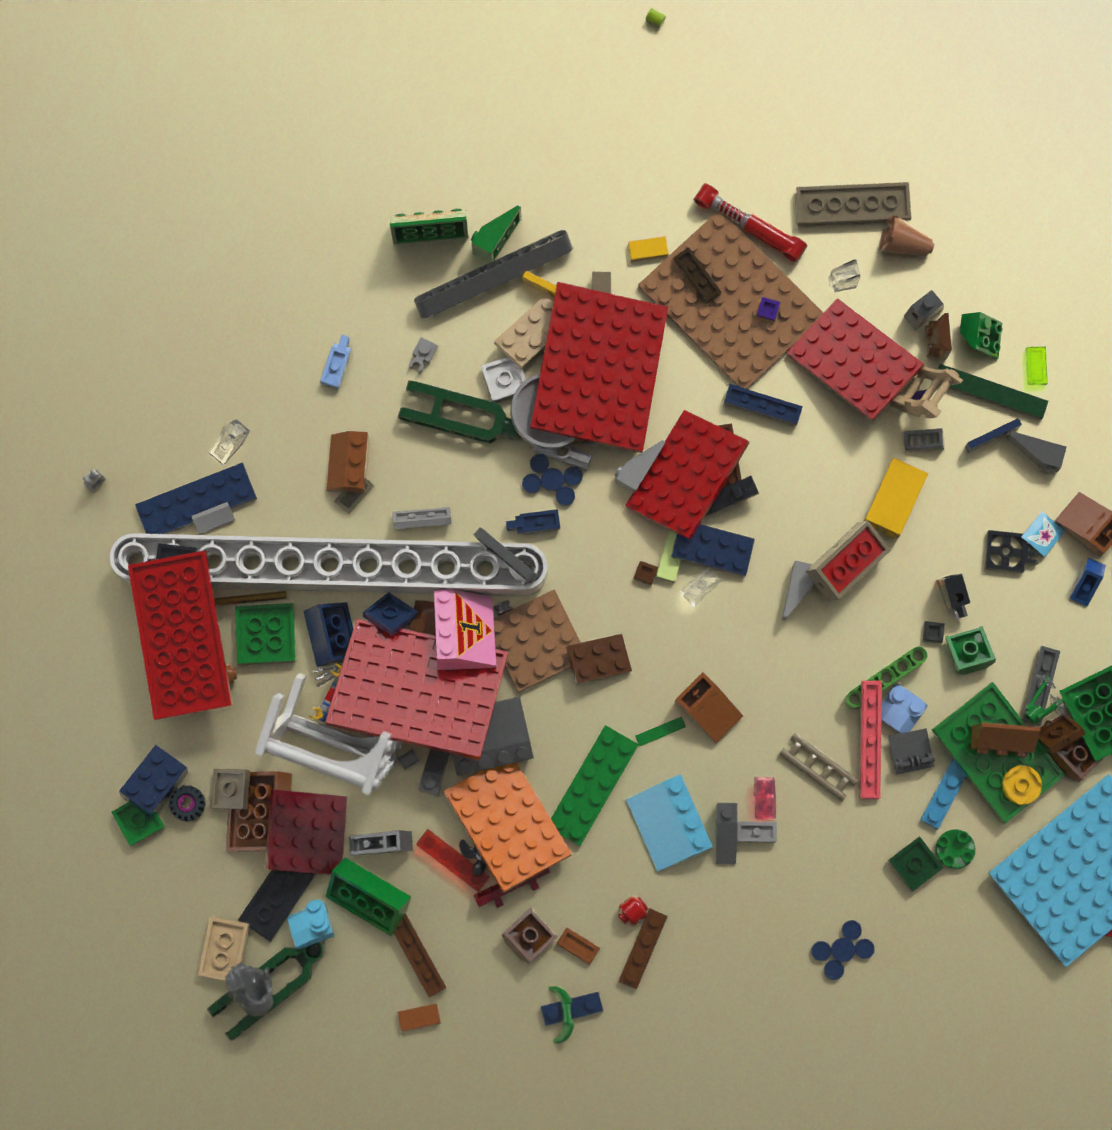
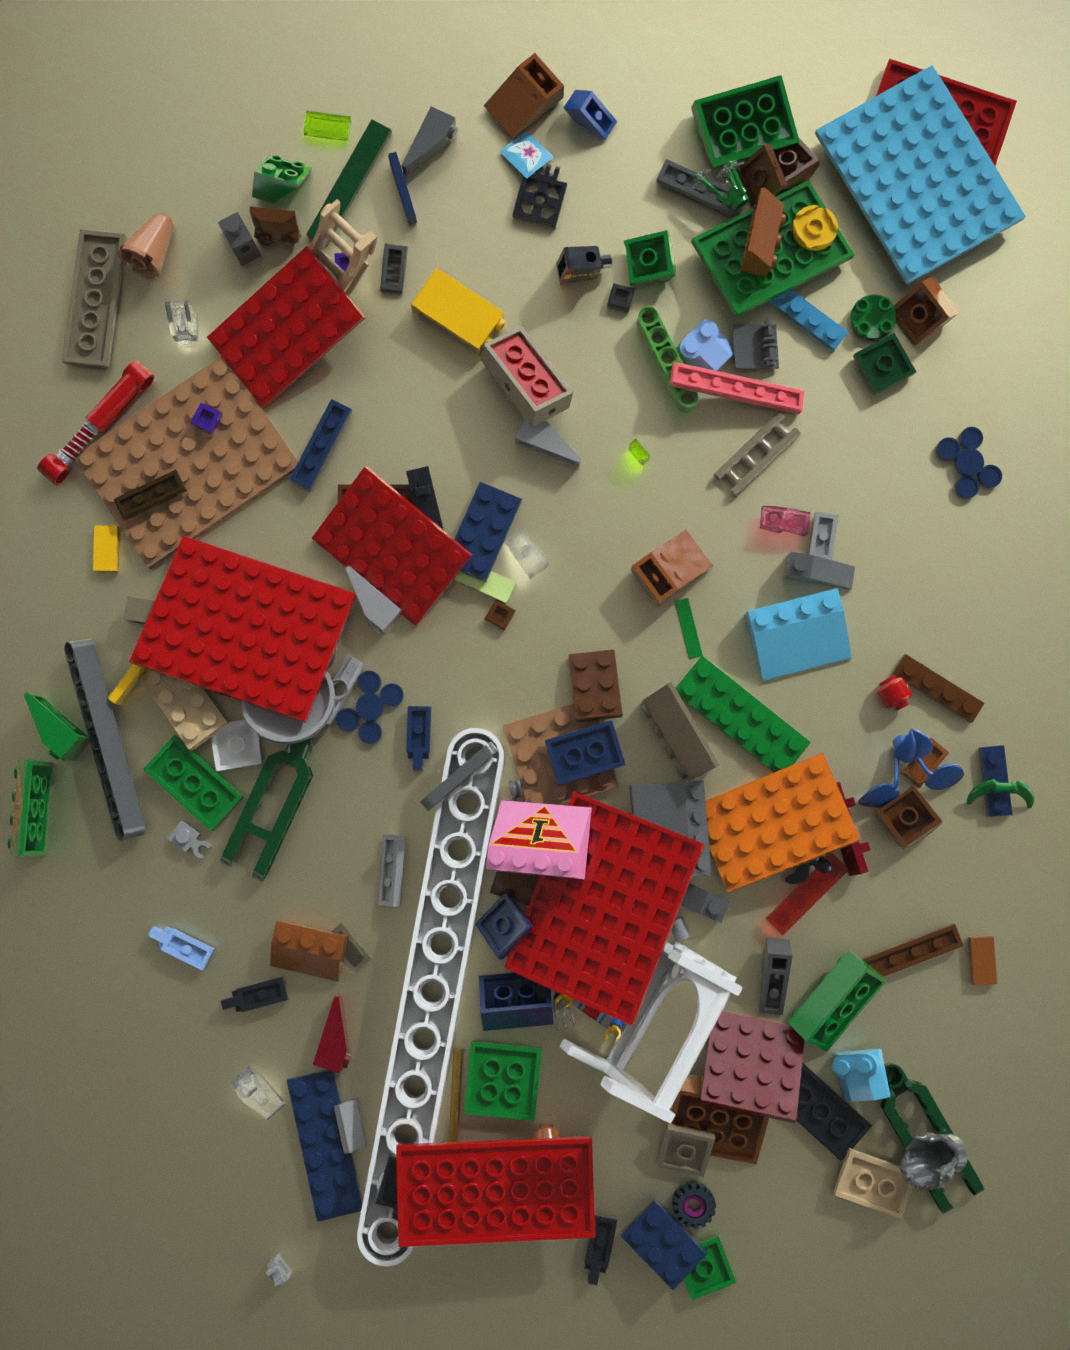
camera: 80 degrees left, 5 degrees up
none -> green plate [143,734,244,831]
none -> black hinge [221,976,289,1012]
none -> dark red slope [313,993,351,1073]
none -> dark blue plate [545,720,626,785]
none -> black hinge [584,1214,617,1285]
none -> clear neon green tile [628,438,650,465]
none -> dark tan slope [641,682,720,781]
none -> blue plant [858,728,965,808]
none -> dark orange slope [894,277,960,345]

